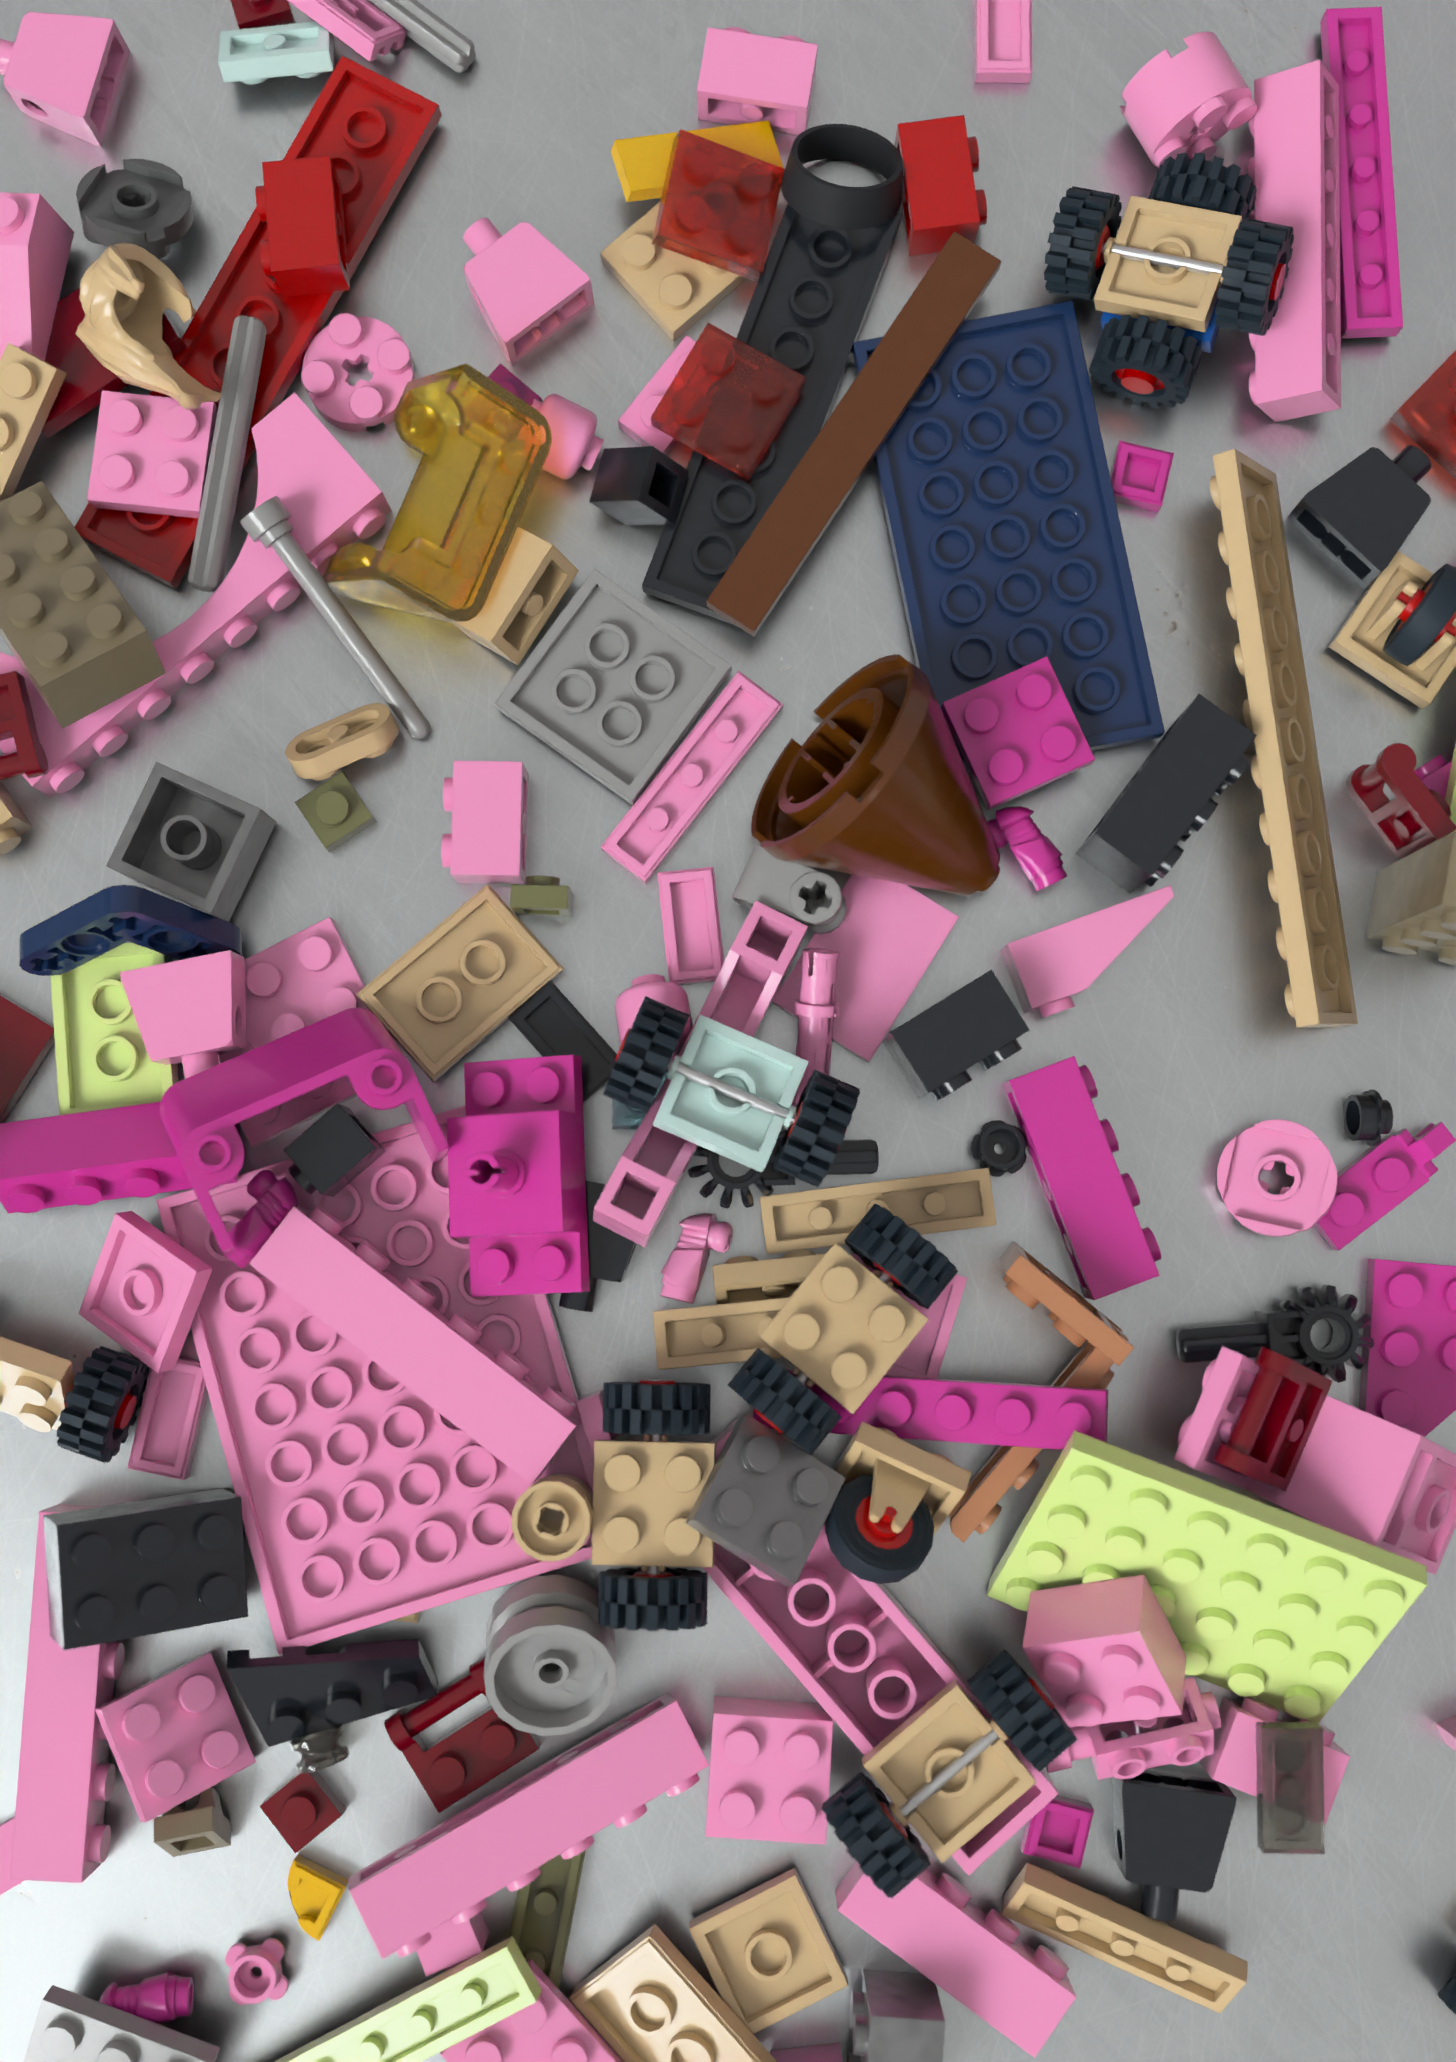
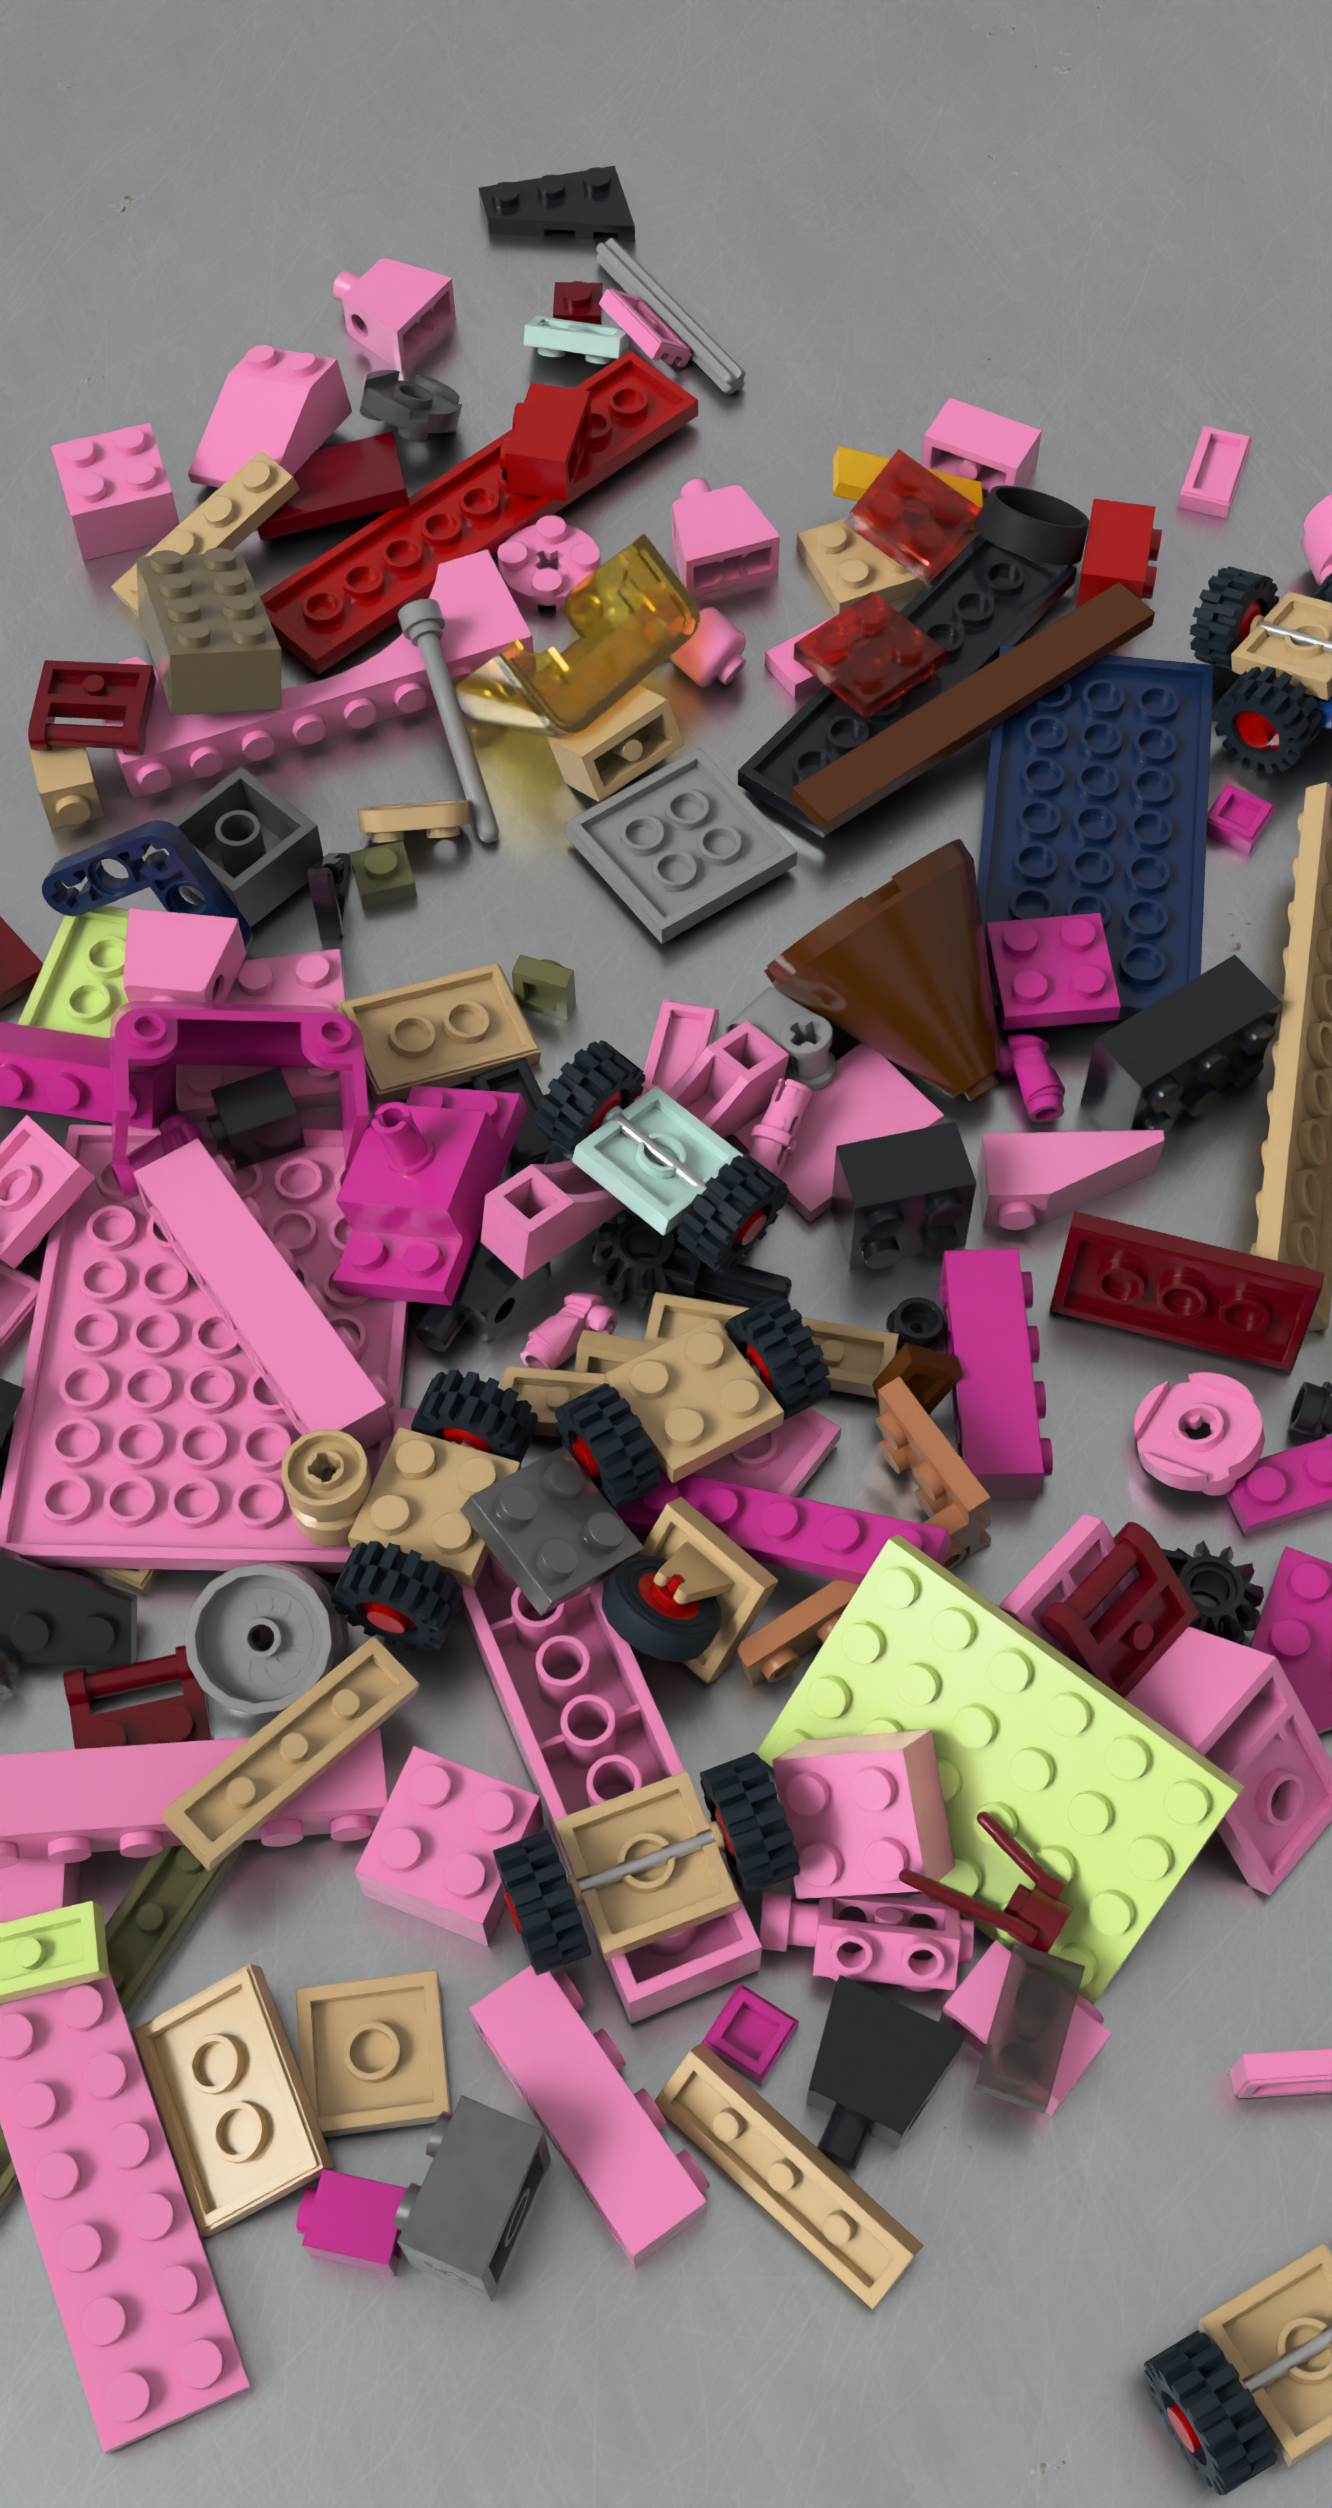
camera: 15 degrees right, 25 degrees down
tan hair [76,243,221,410] -> none
bright pink plate [87,390,218,518] -> none
light grey axle [188,315,267,592] -> none
bright pink brick [441,761,528,884] -> none
black brick [589,446,689,525] -> none
bright pink tile [601,671,783,884] -> none
none -> tan plate [162,1636,420,1871]
none -> black tile [307,853,351,940]
none -> reddish brown plate [872,1343,964,1415]
none -> dark red plant [899,1811,1074,1957]
none -> dark red tile [1049,1211,1325,1372]

